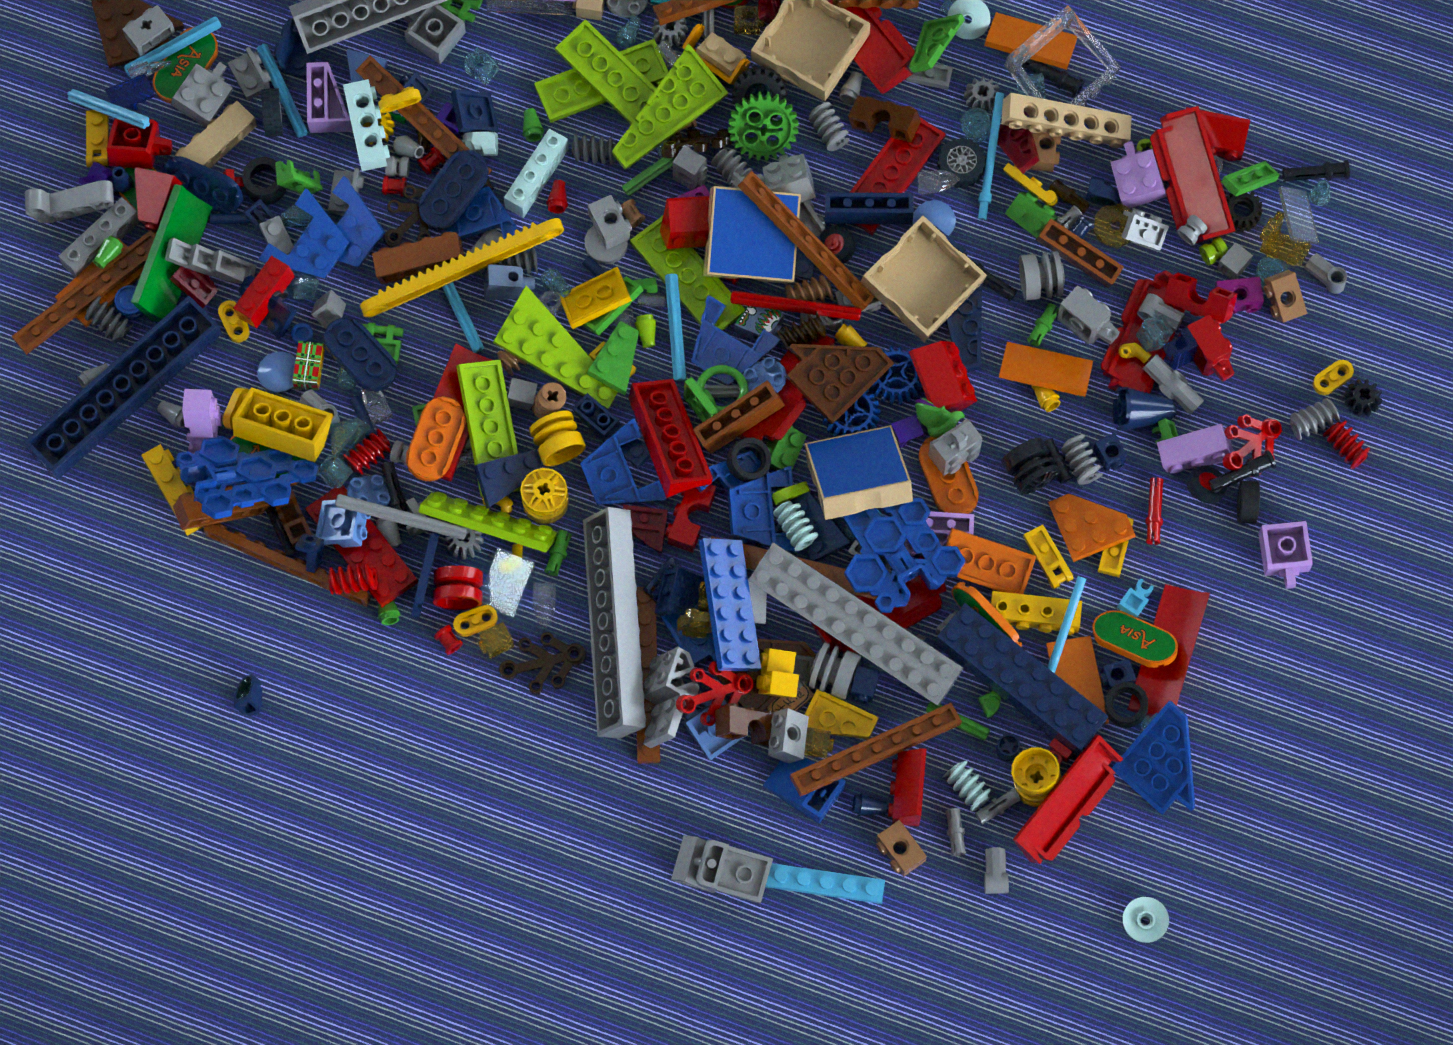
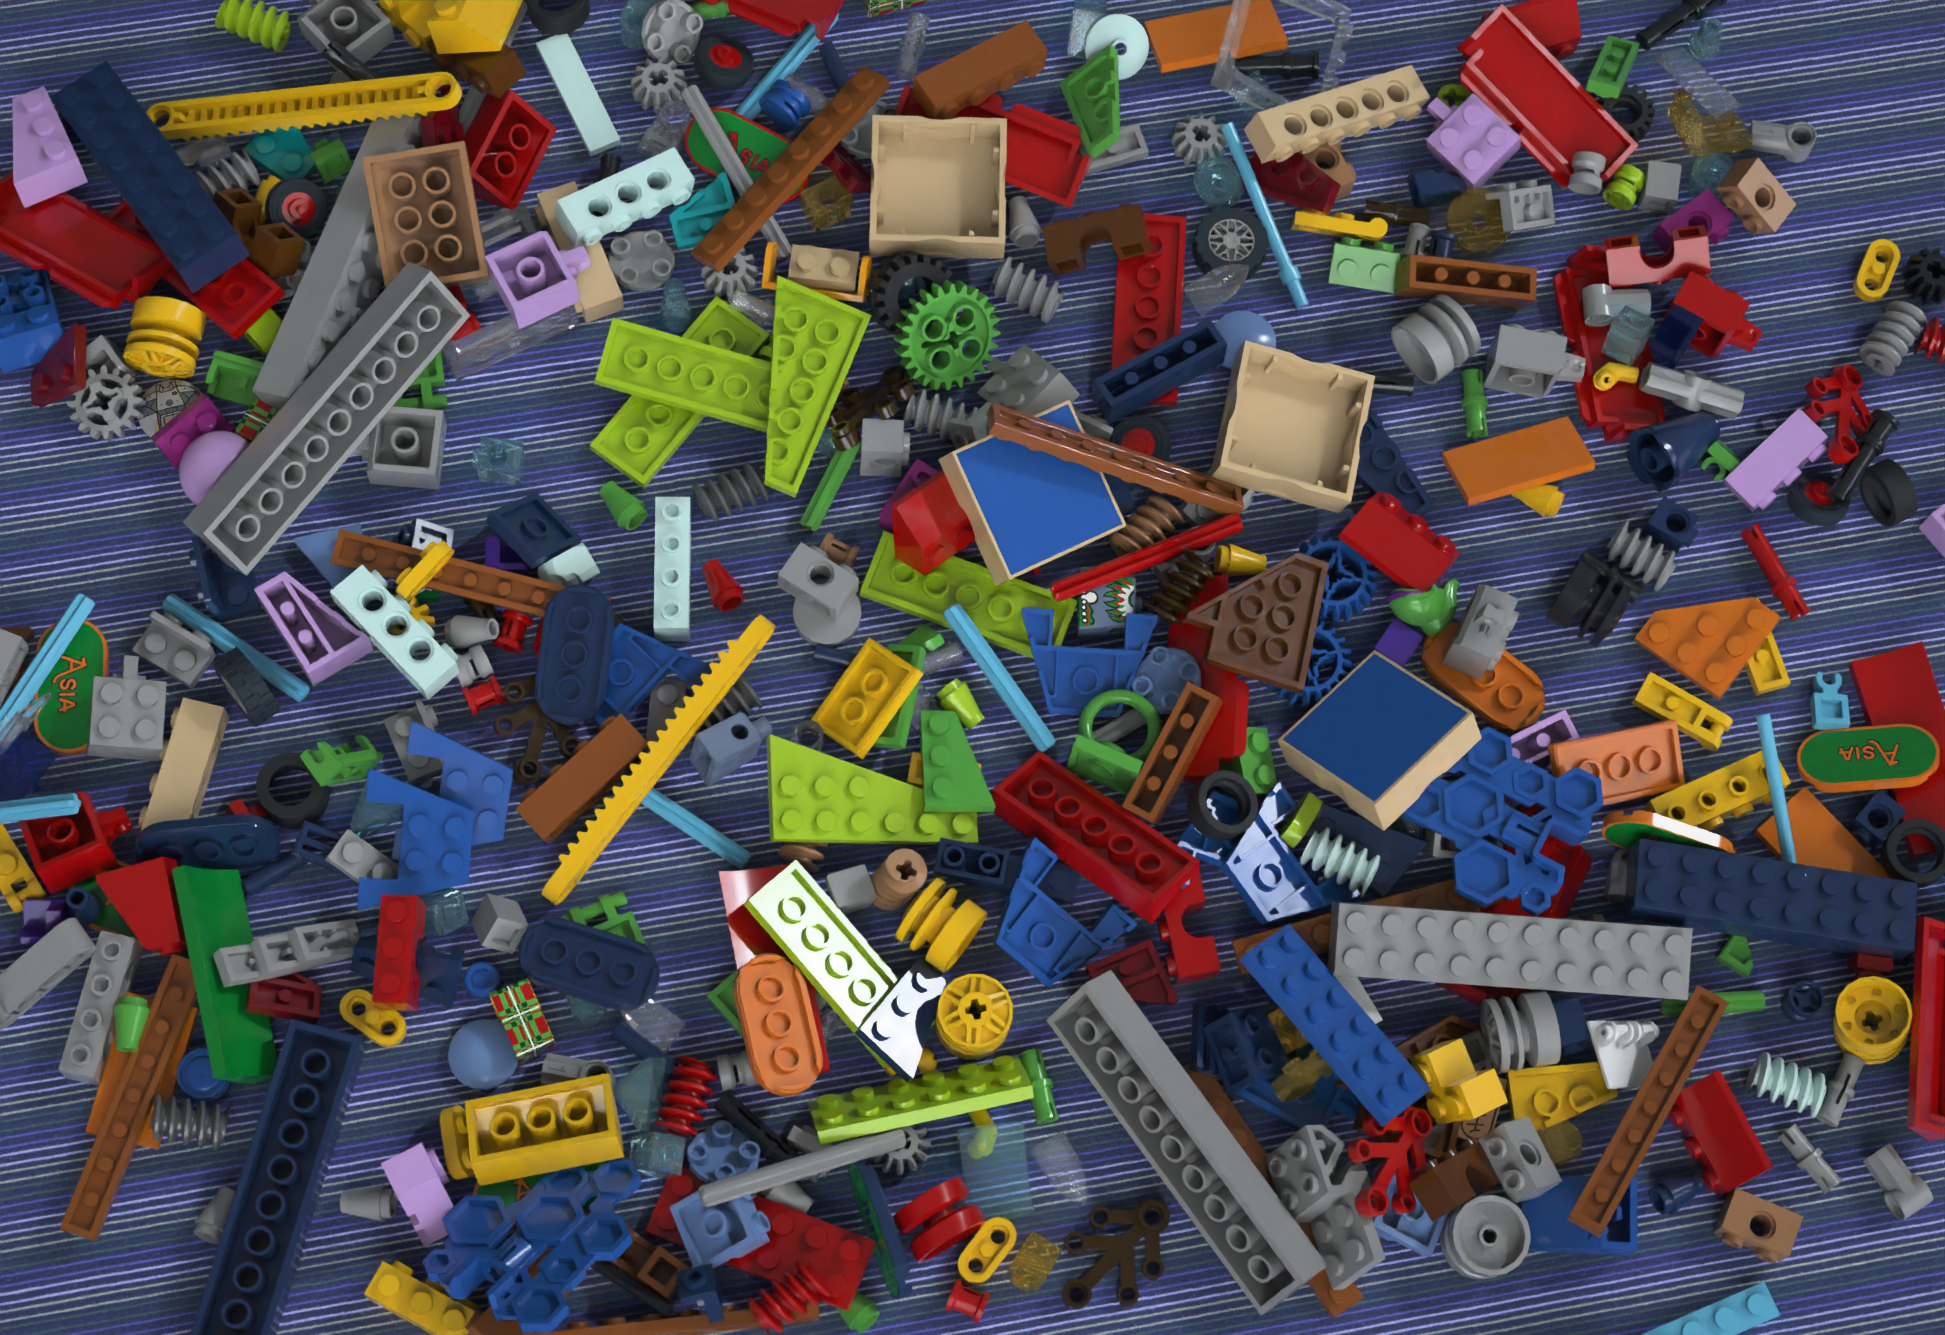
camera: 40 degrees left, 0 degrees up
clear light blue cone [541,268,571,297] -> none
none -> light grey wheel [1440,1195,1531,1280]
none -> white hinge [1586,1021,1660,1089]

